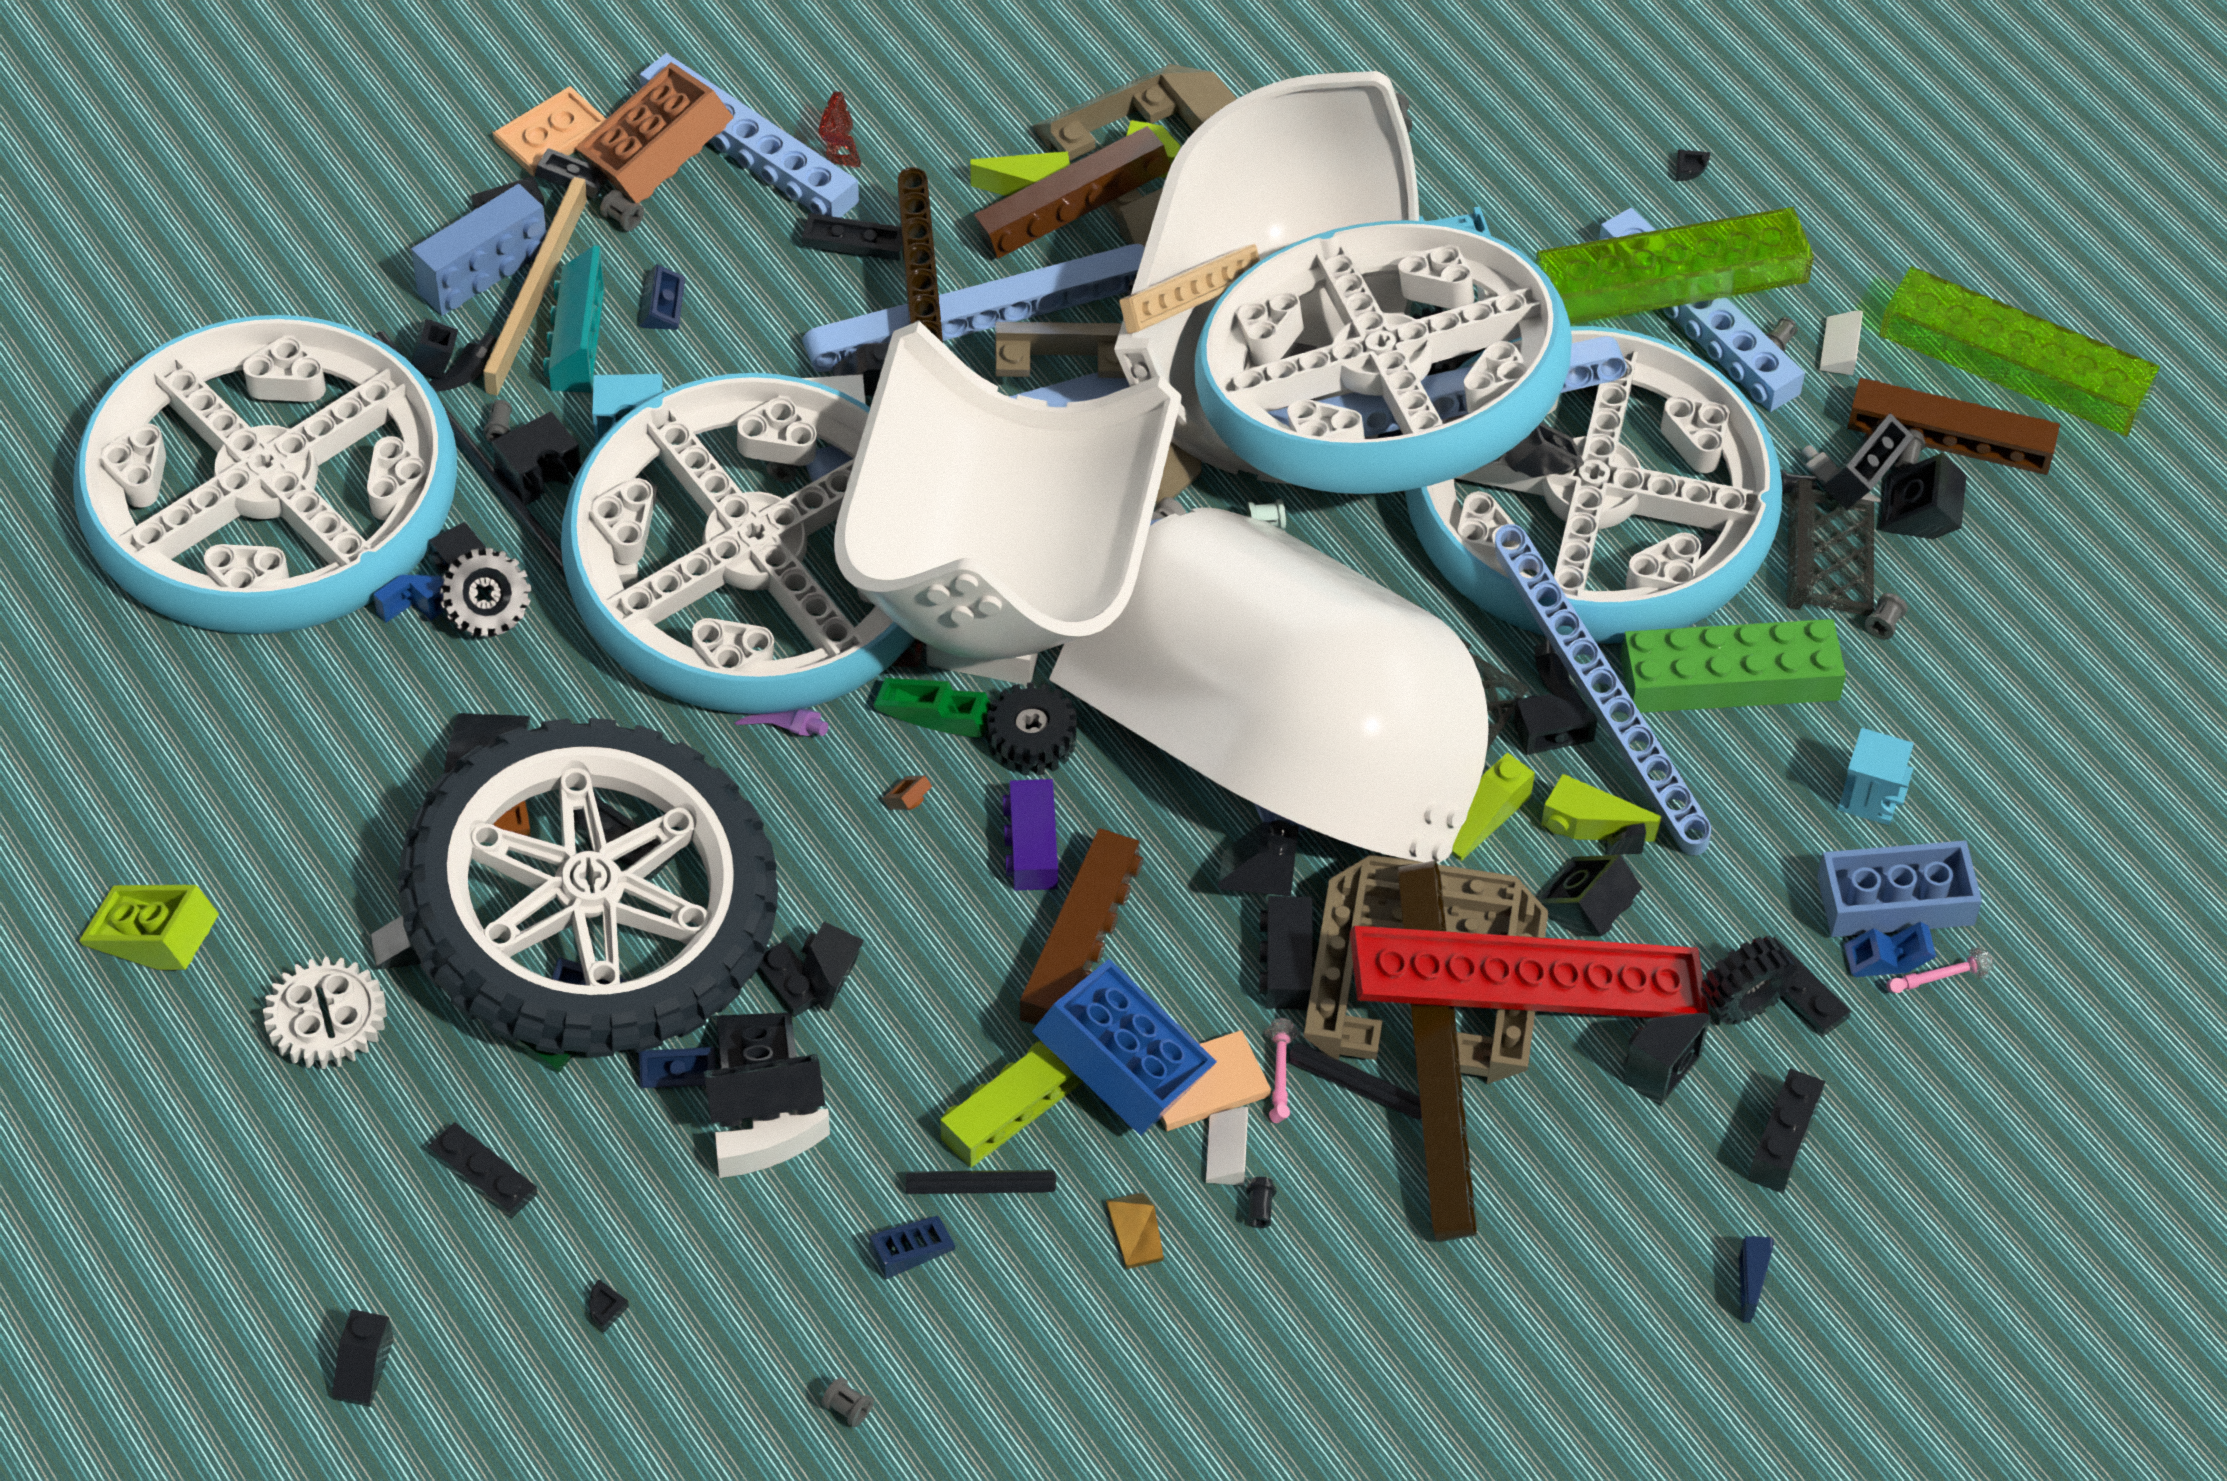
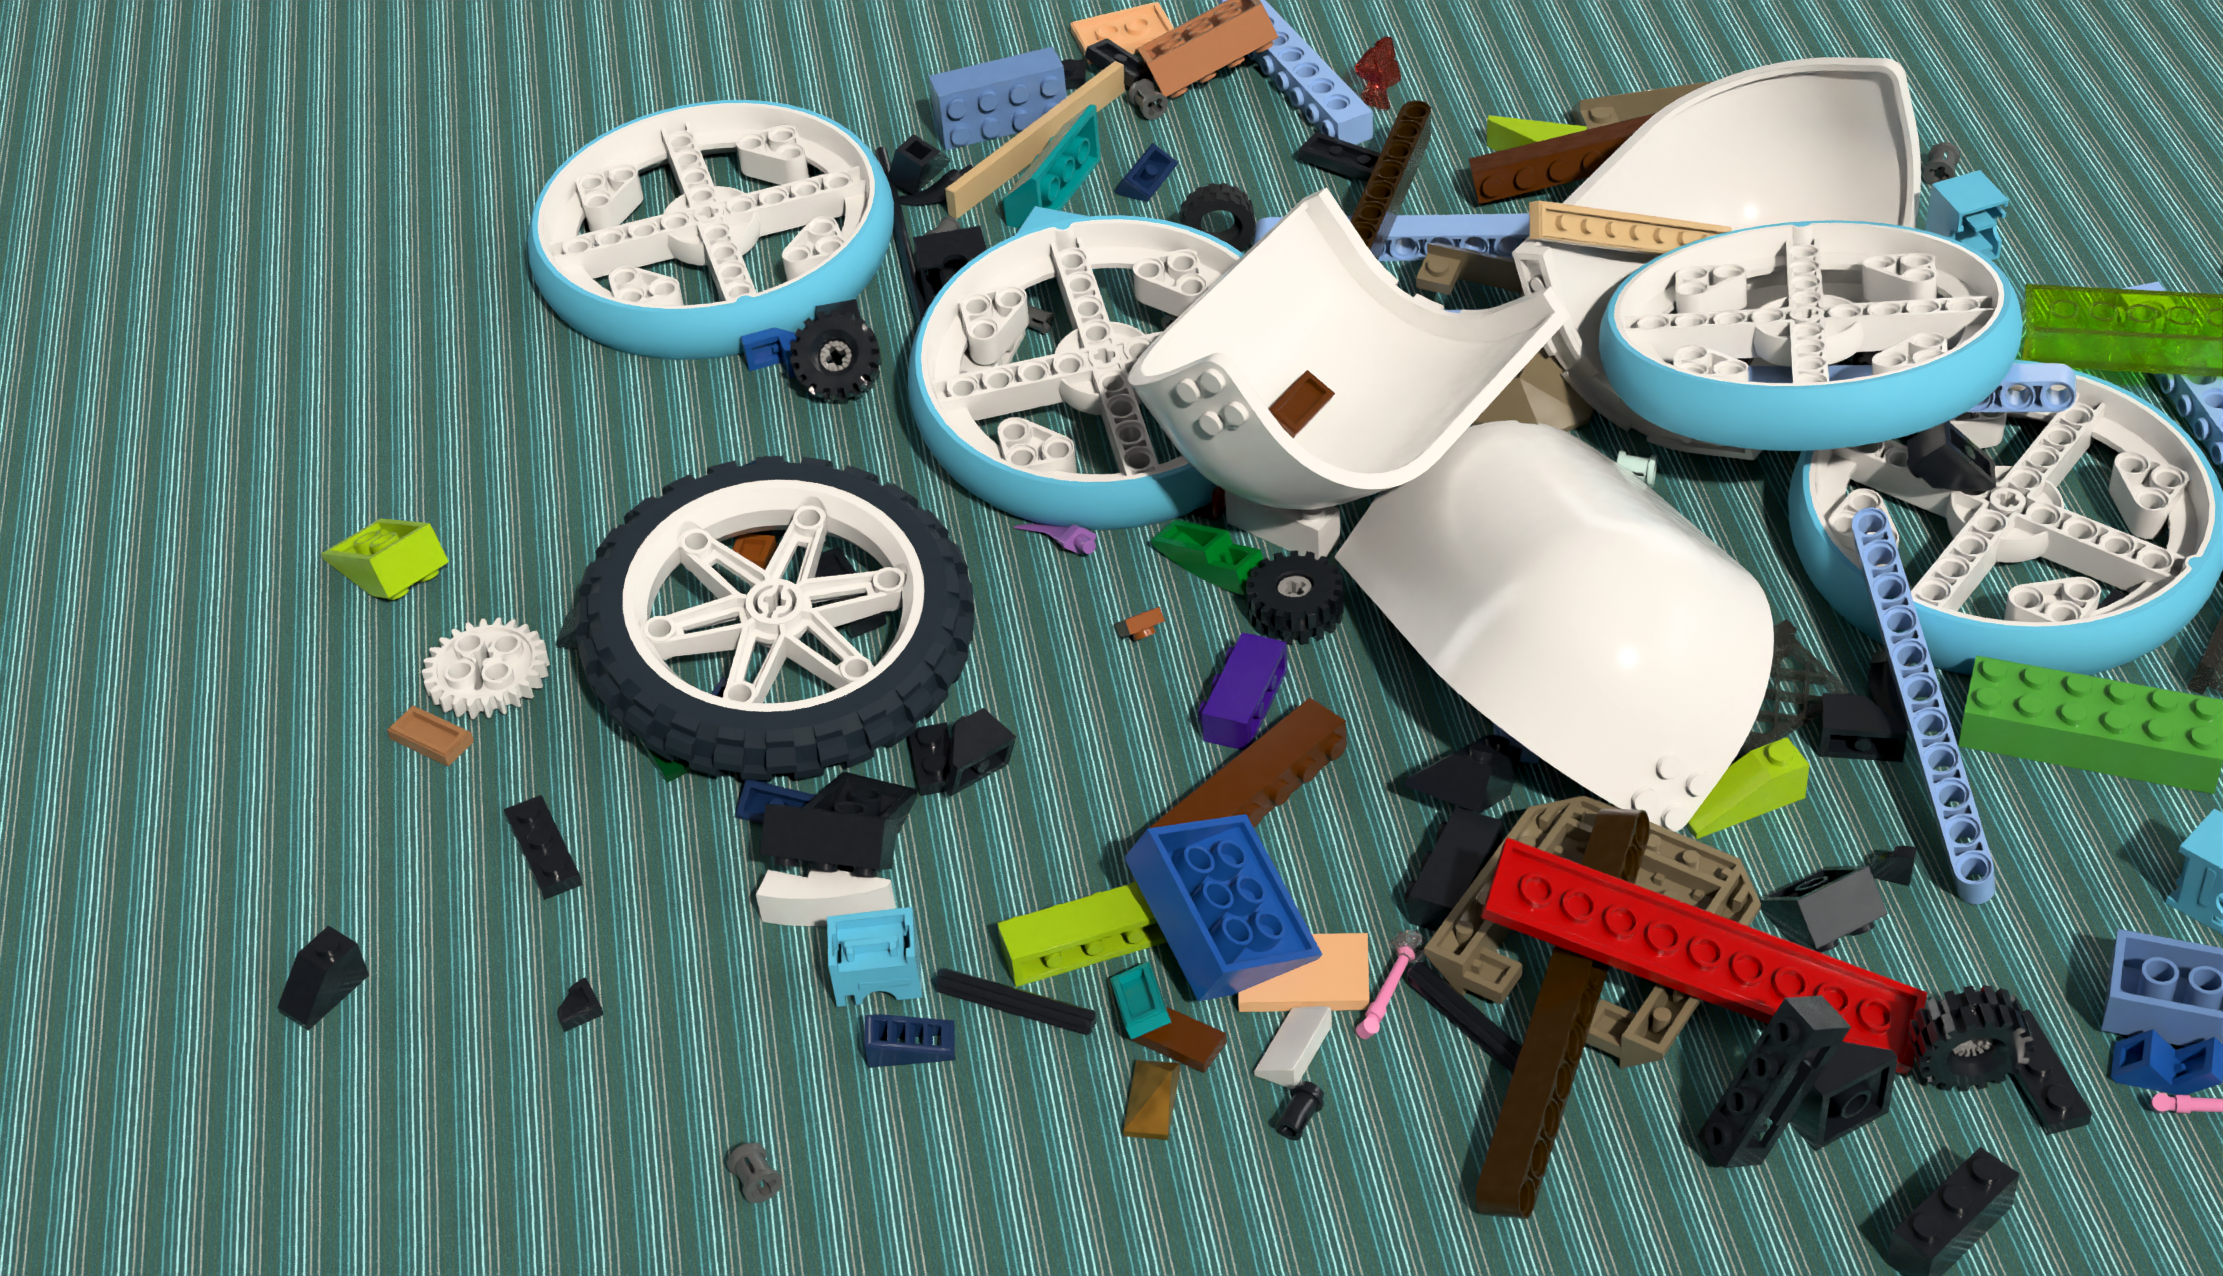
camera: 30 degrees right, 10 degrees down
lime slope [1541,774,1661,842] -> none
none -> medium nougat tile [387,705,474,767]
none -> medium azure piece [827,907,922,1007]
none -> teal tile [1110,962,1171,1040]
none -> reddish brown tile [1129,1007,1227,1073]
none -> black tyre [1179,183,1256,252]
none -> reddish brown tile [1268,370,1336,439]
none -> black brick [1697,995,1851,1169]
none -> medium azure piece [1925,170,2009,260]

